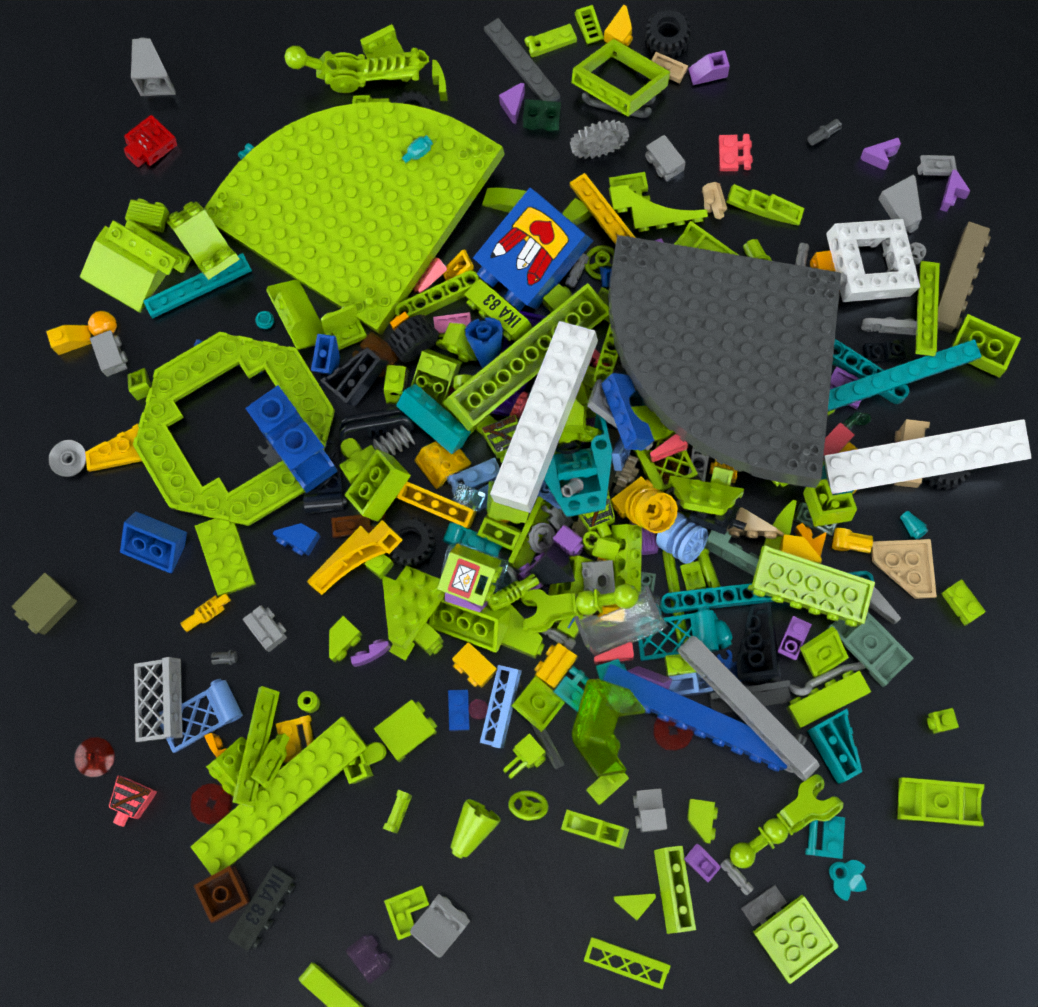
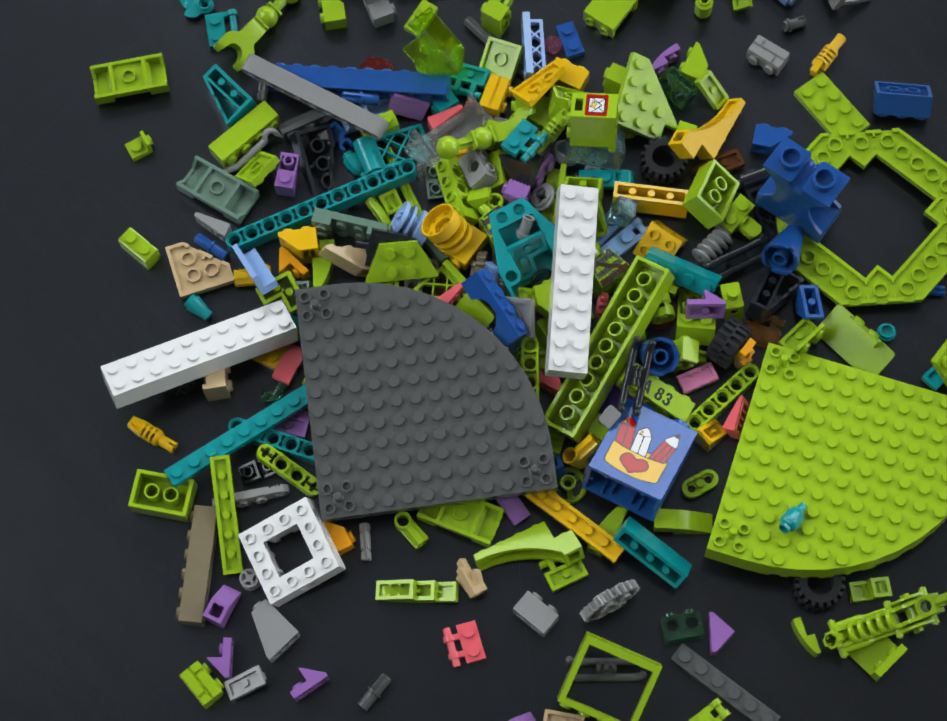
camera: 160 degrees right, 5 degrees down
lime bracket [748,546,875,627] -> none
none -> yellow hinge [127,416,178,454]
none -> lime brick [179,661,225,709]
none -> blue axle [194,233,230,261]
none -> medium lavender slope [203,585,242,629]
none -> light blue fence [232,244,279,295]
none -> lime beam [256,444,318,497]
none -> blue axle [342,91,379,106]
none -> teal plate [501,118,549,163]
none -> yellow wing [511,60,566,108]
none -> yellow piece [562,433,601,470]
none -> light grey slope [597,405,621,429]
none -> teal brick [613,516,692,589]
none -> black piece [617,336,656,416]
none -> clear green brick [658,66,700,109]
none -> lime plate [681,469,719,499]
none -> medium lavender slope [685,290,726,319]
none -> lime plate [695,70,729,110]
none -> blue cone [761,224,804,275]

